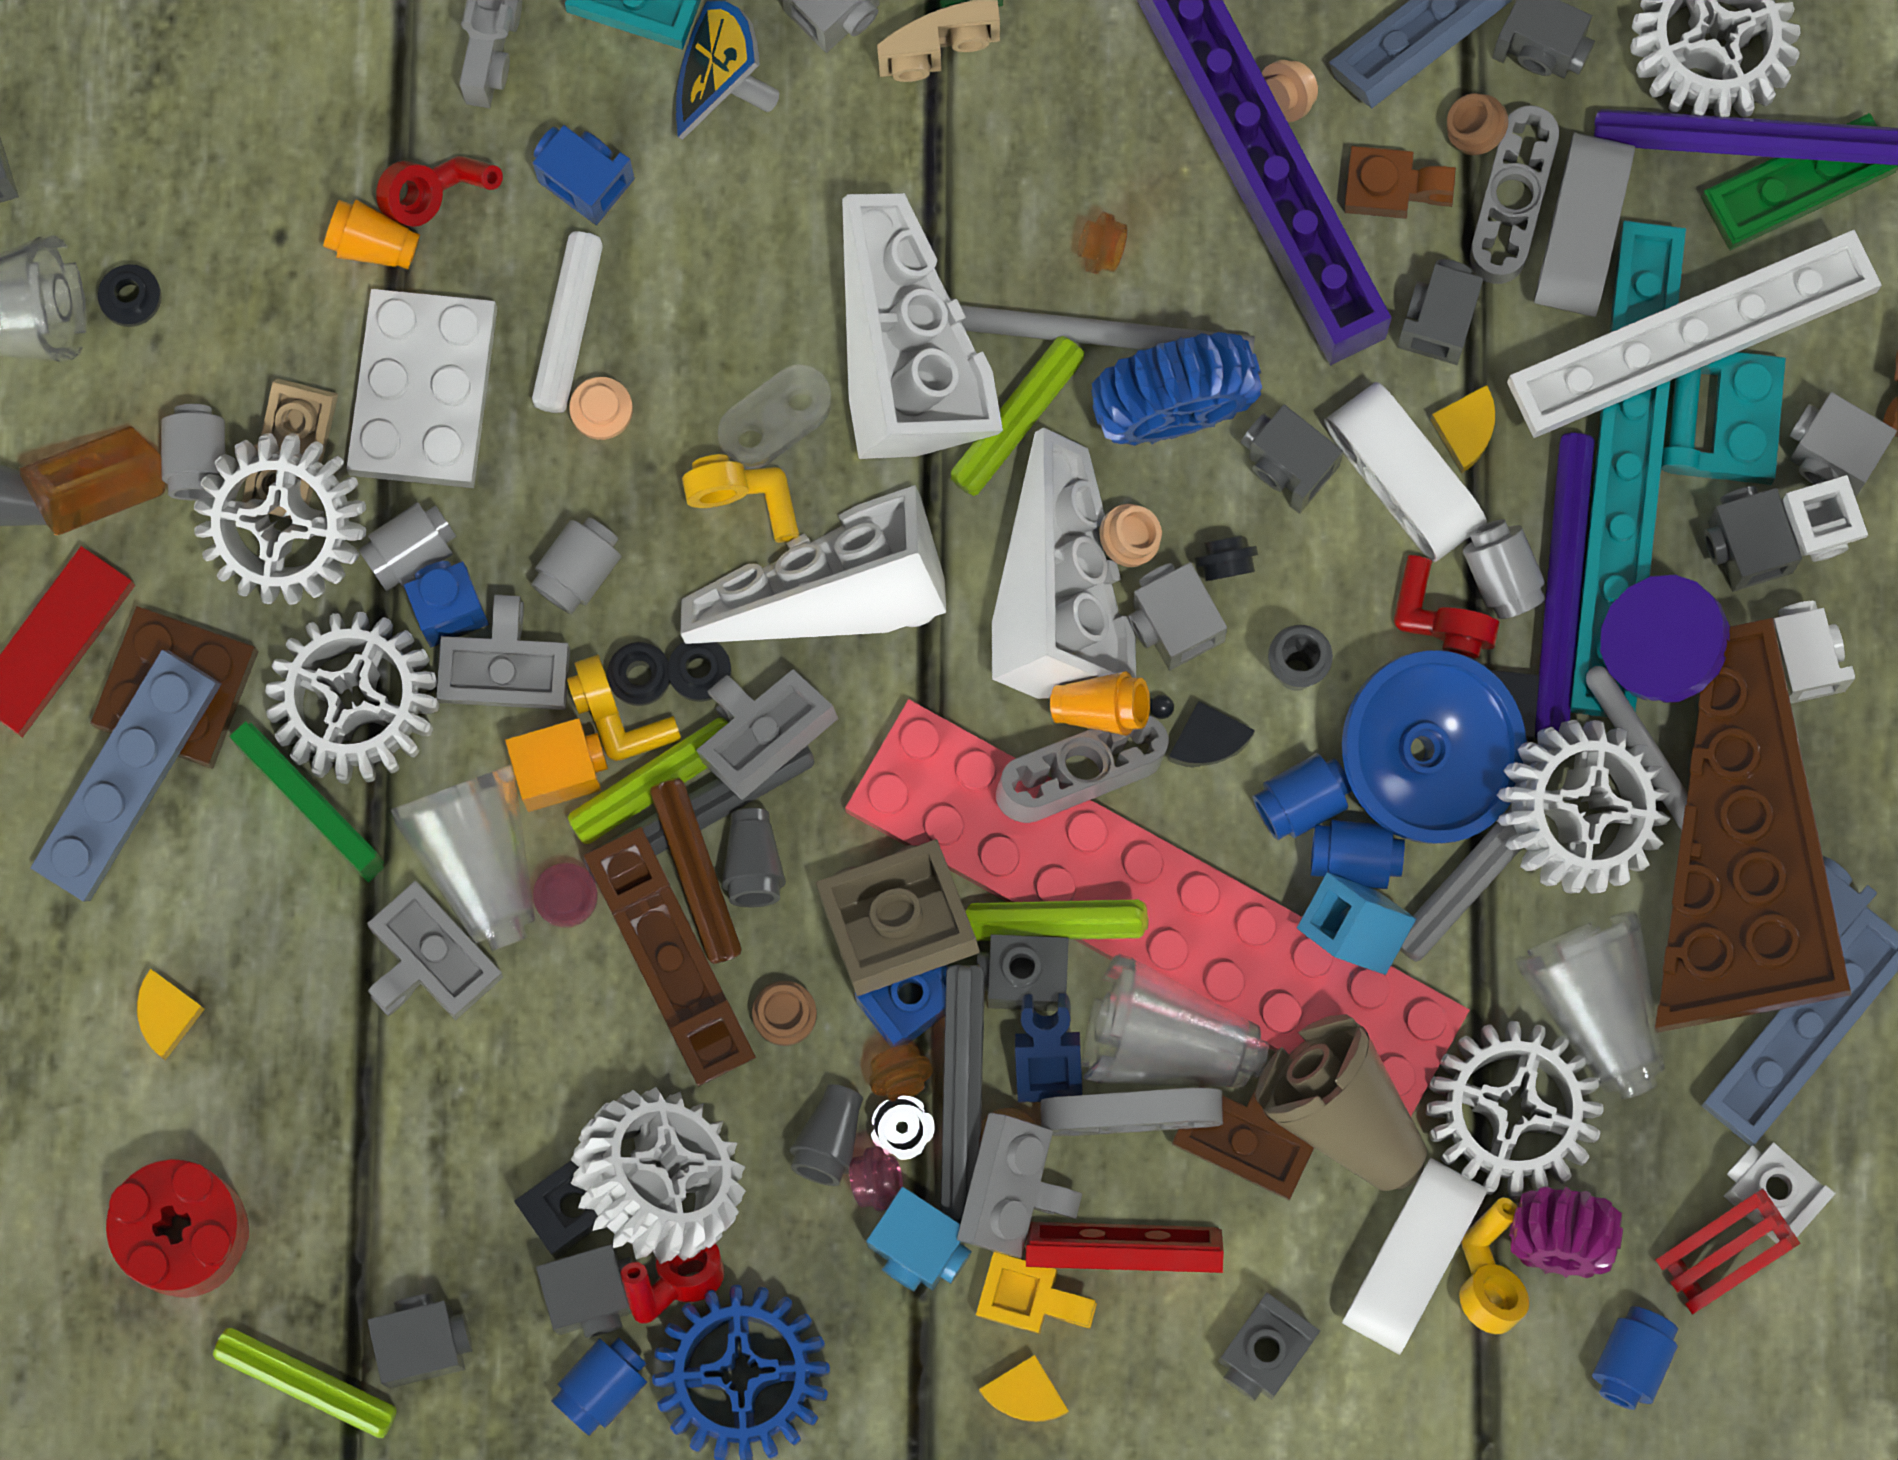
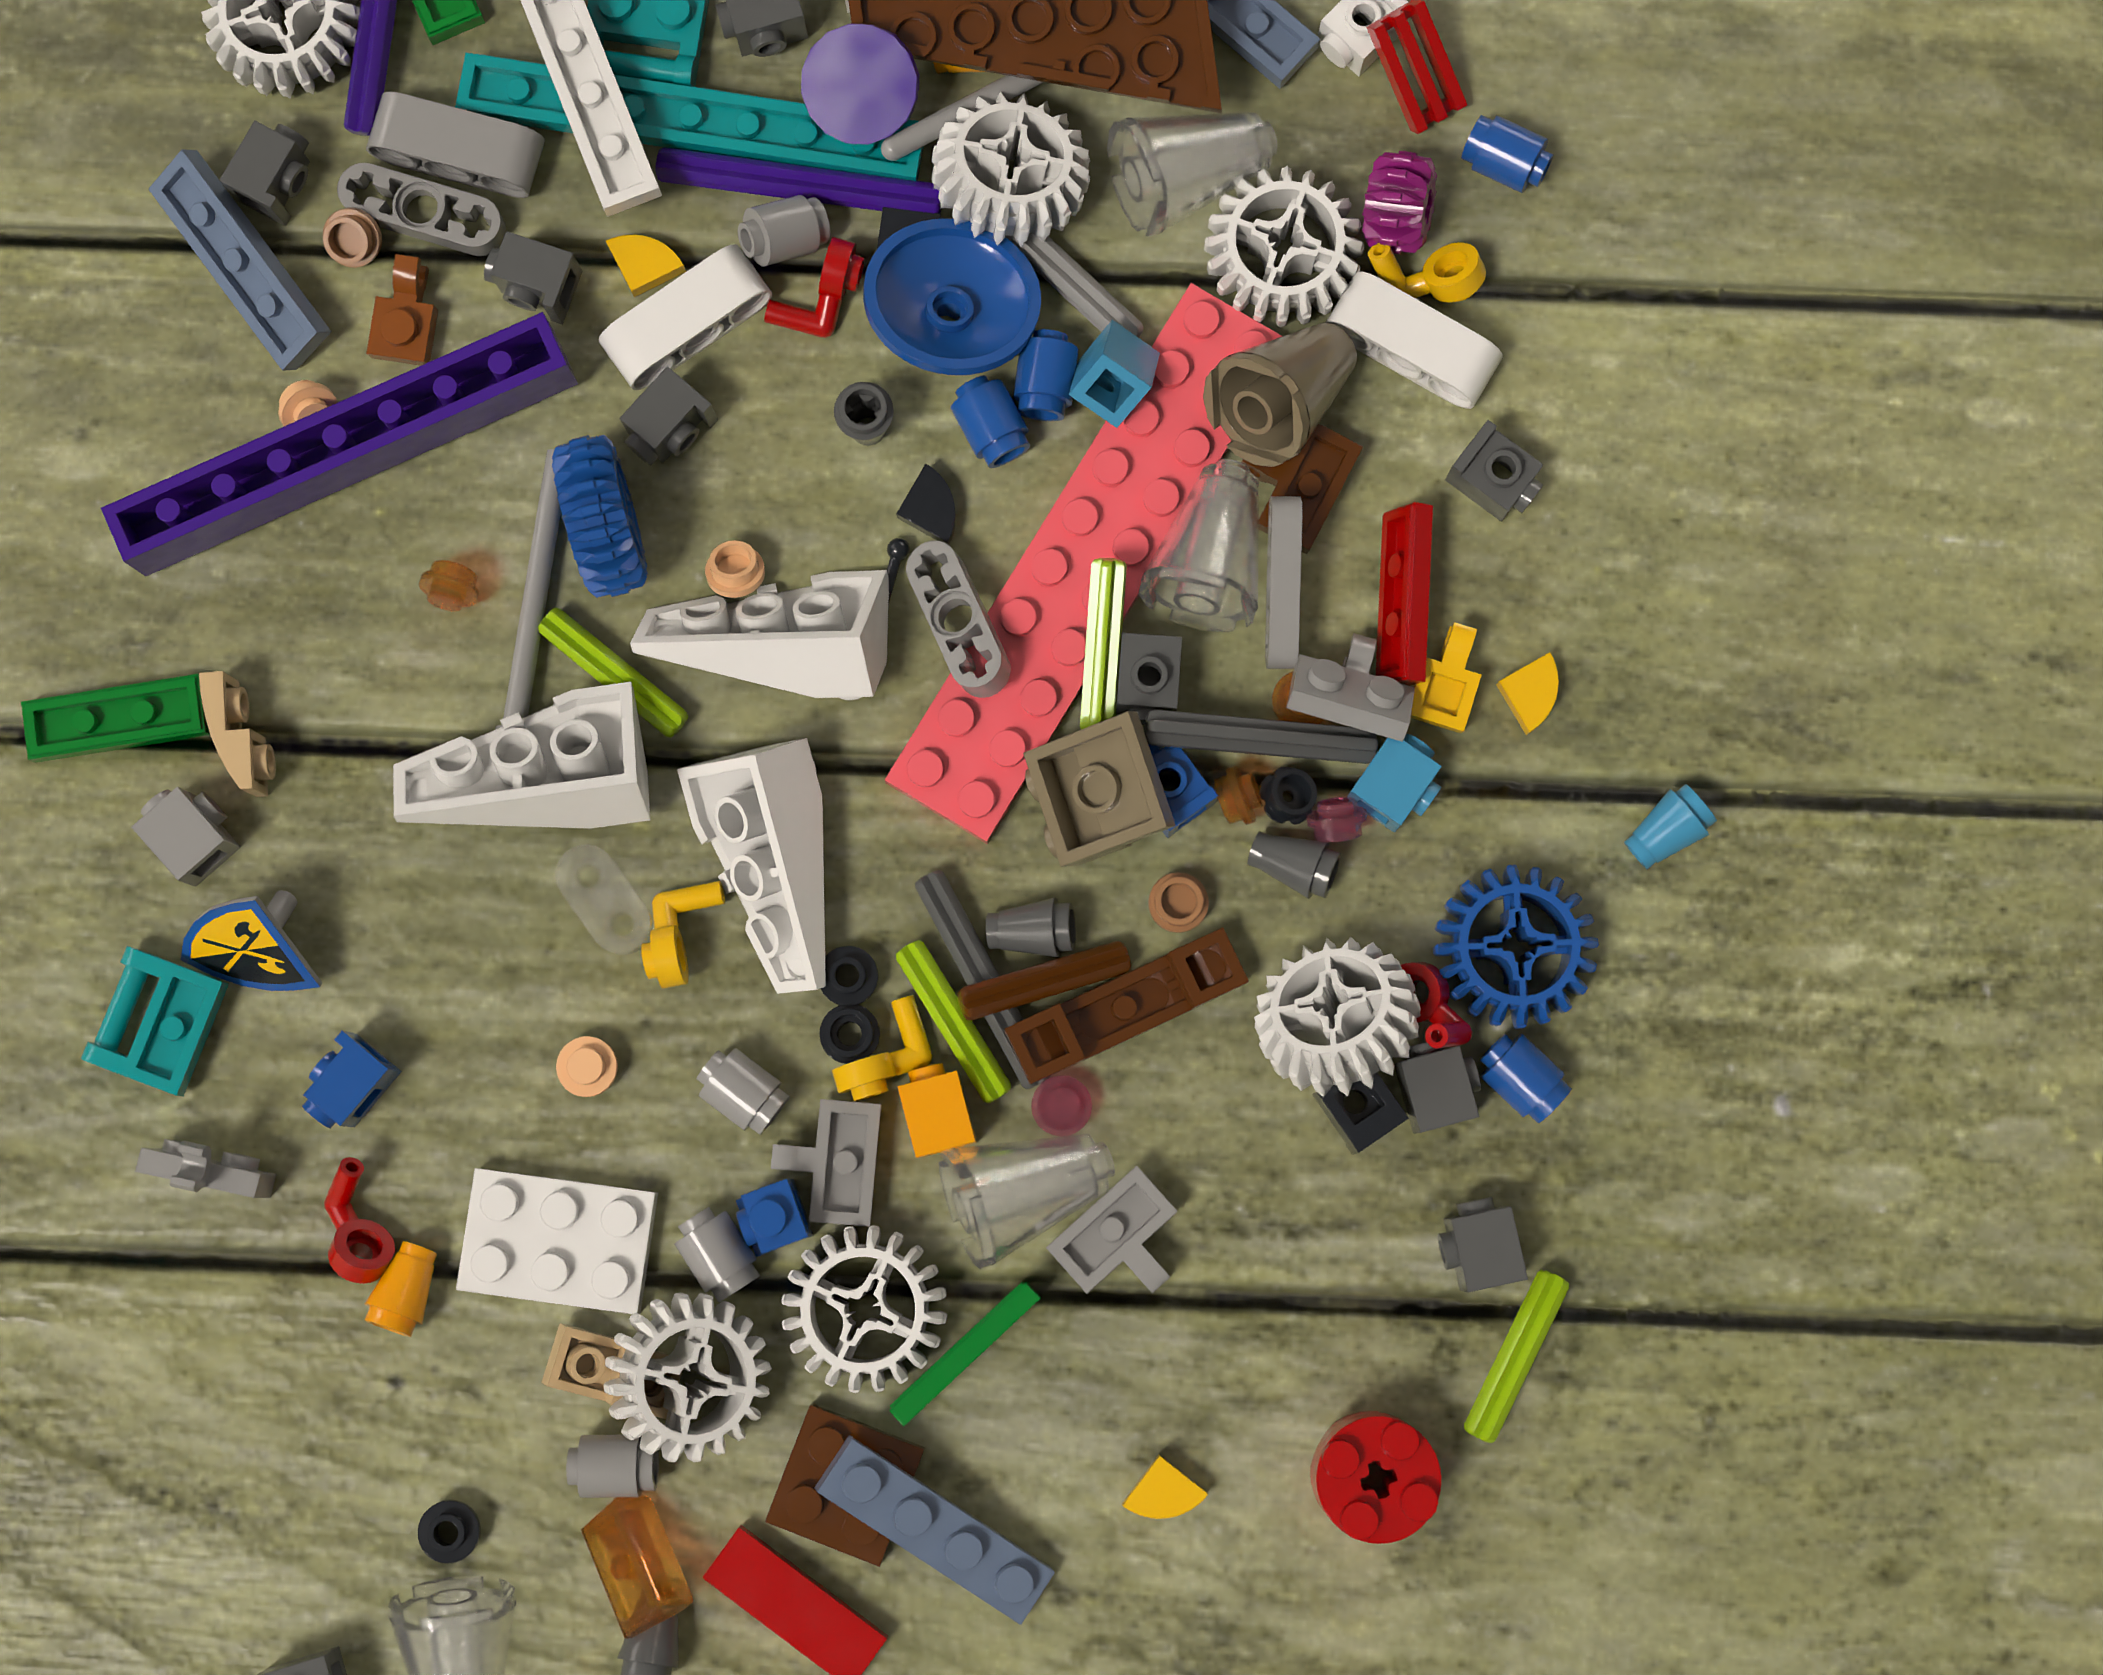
camera: 90 degrees left, 5 degrees up
white axle [532,231,603,413] -> none
light grey plate [697,669,838,800] -> none
dark blue plate [1015,993,1083,1102] -> none
light orange cone [1050,671,1150,736] -> none
light grey brick [1129,562,1227,671] -> none
black plate [1194,536,1258,582] -> none

